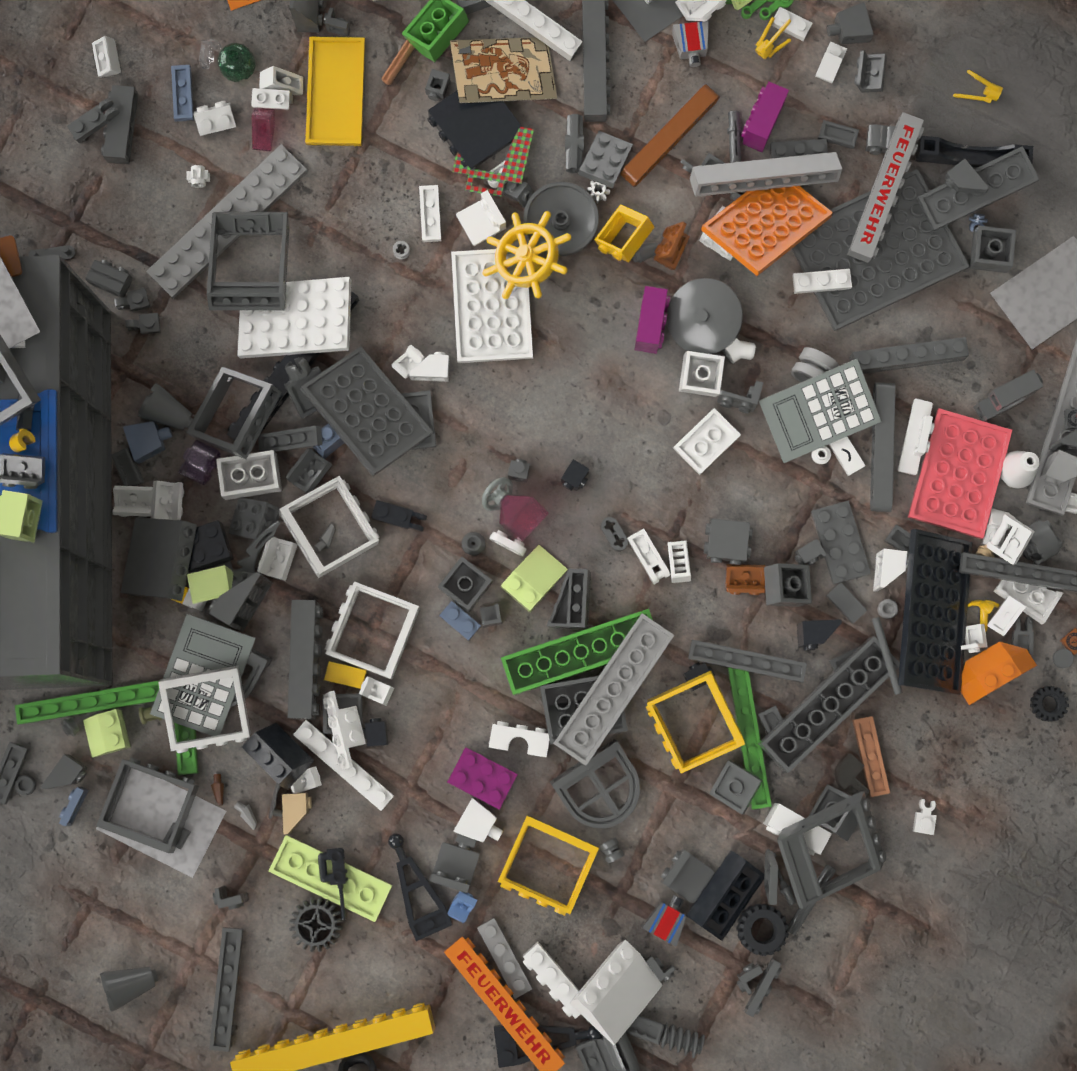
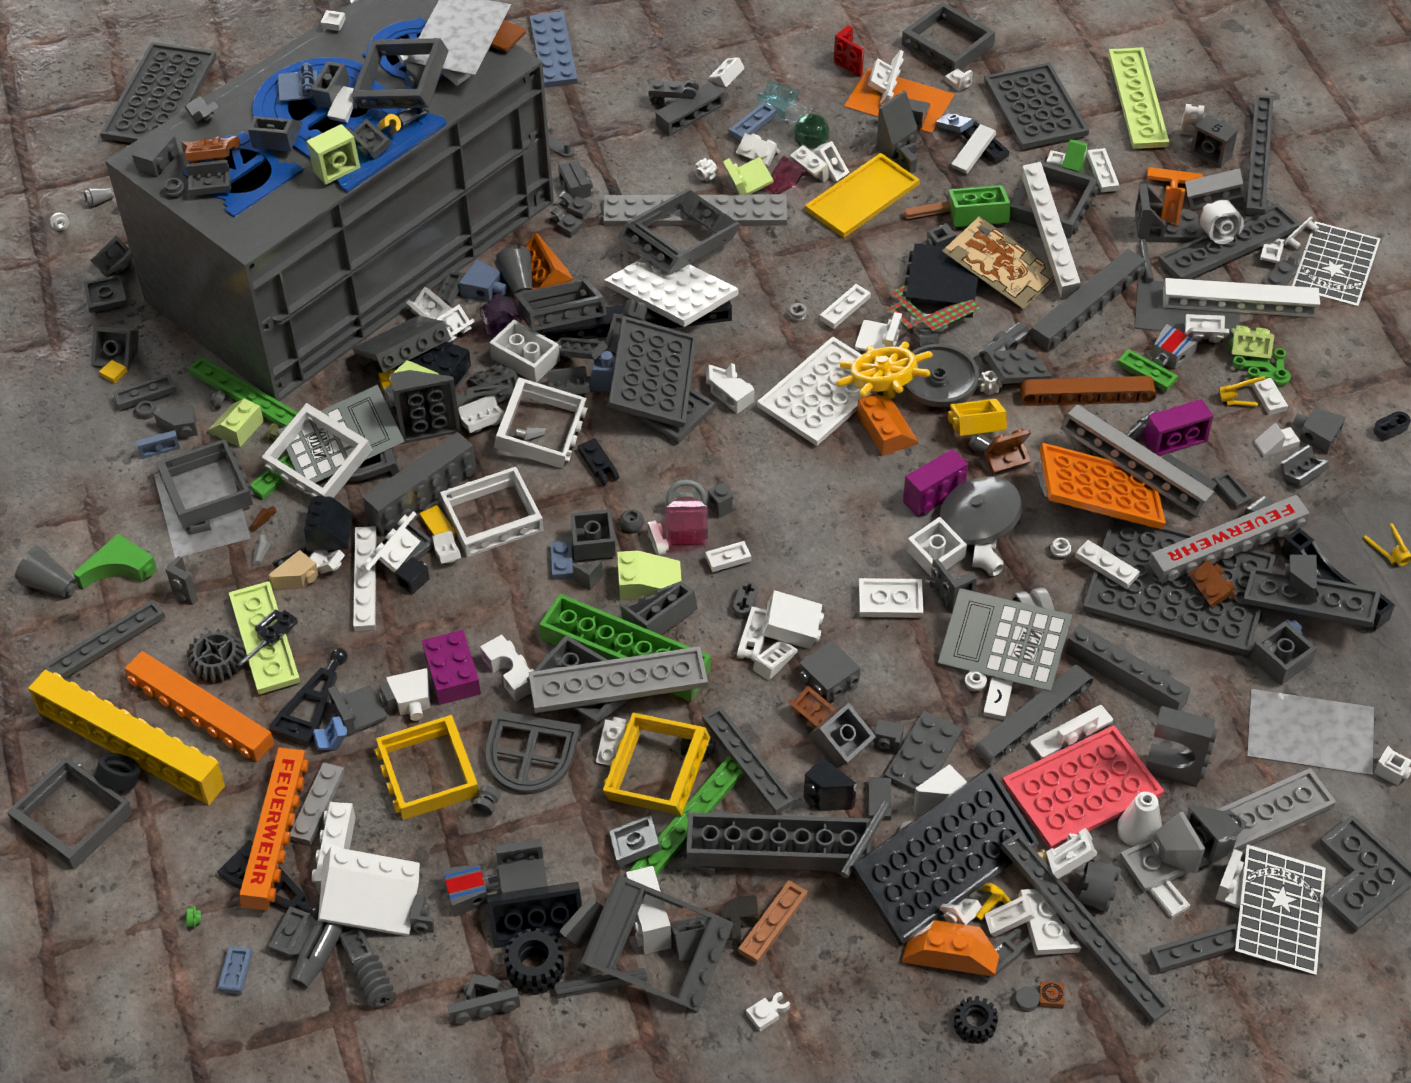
camera: 45 degrees right, 30 degrees down
black brick [561,459,589,491] -> none
none -> bright green arch [73,534,157,589]
none -> orange brick [125,651,274,762]
none -> orange wedge [525,233,573,289]
none -> white bracket [596,717,626,766]
none -> white plate [705,541,751,572]
none -> yellowish green bracket [723,157,774,195]
none -> clear light blue bracket [757,80,800,112]
none -> white brick [762,590,824,649]
none -> orange slope [857,393,918,456]
none -> white plate [1050,538,1071,557]
none -> bright green plate [1117,349,1178,392]
none -> dark orange bracket [1188,560,1237,608]

